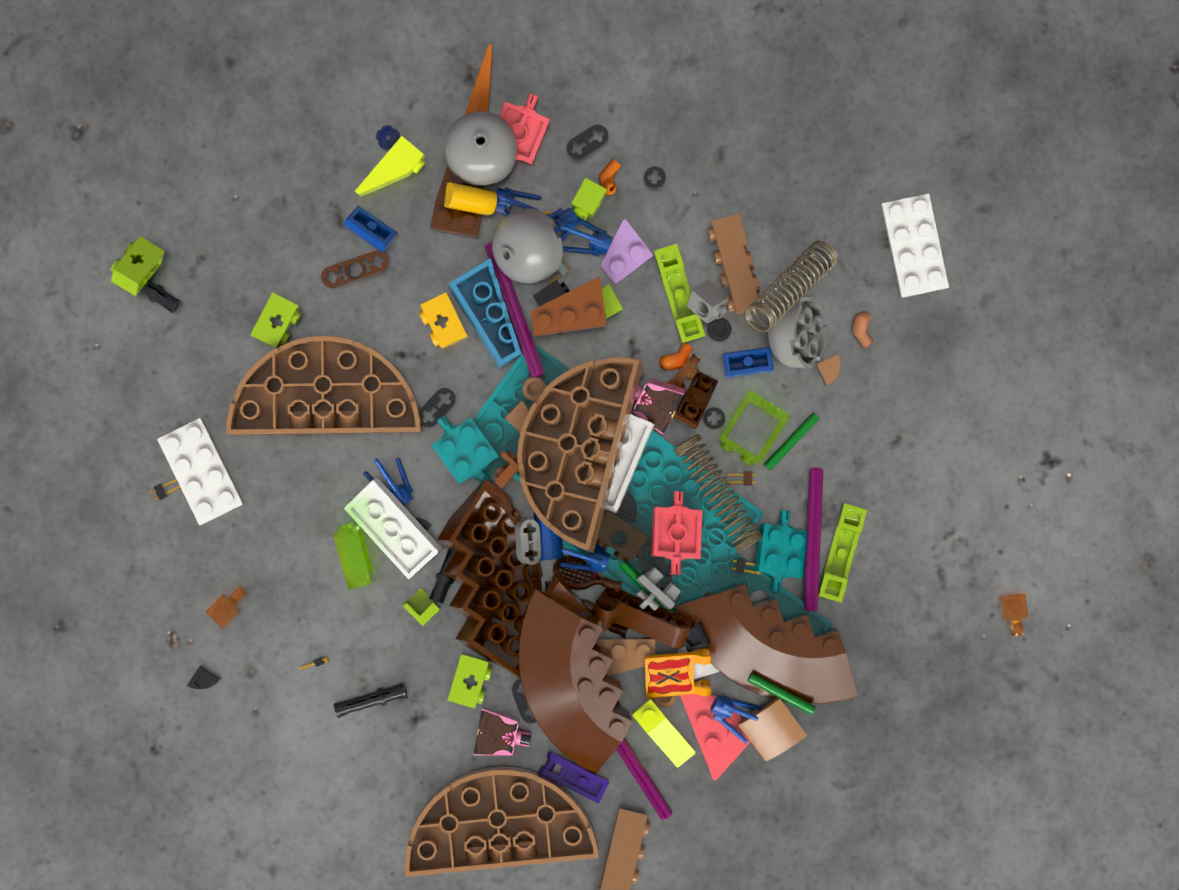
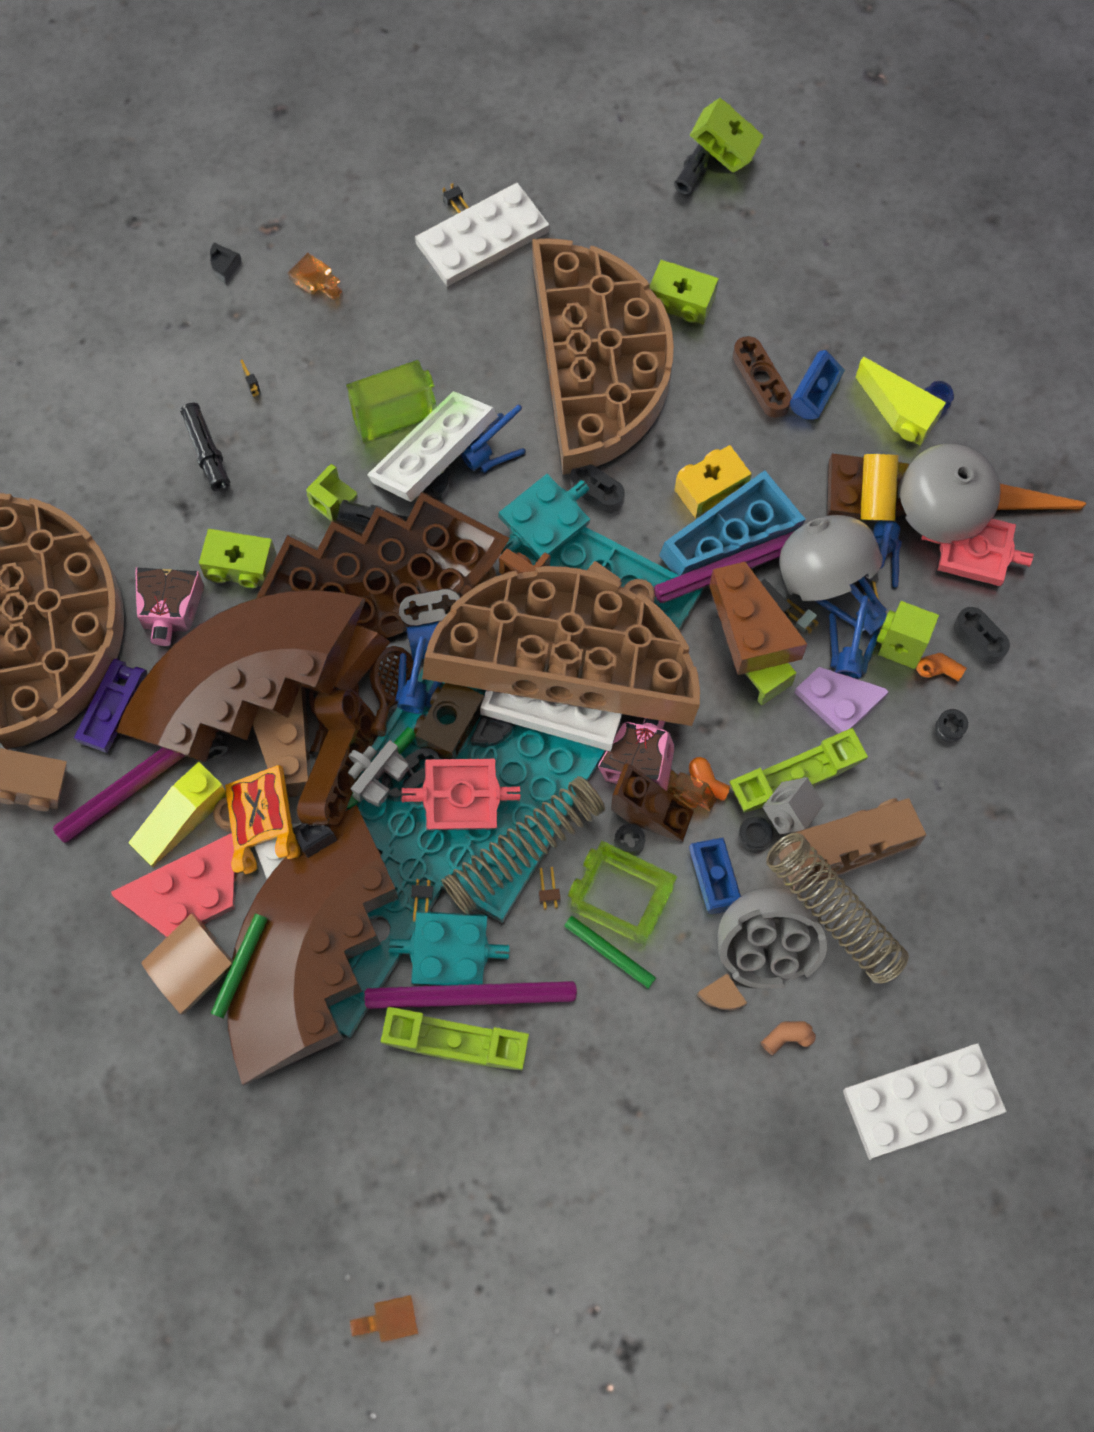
camera: 80 degrees right, 20 degrees down
blue plant [710,695,763,744] -> none

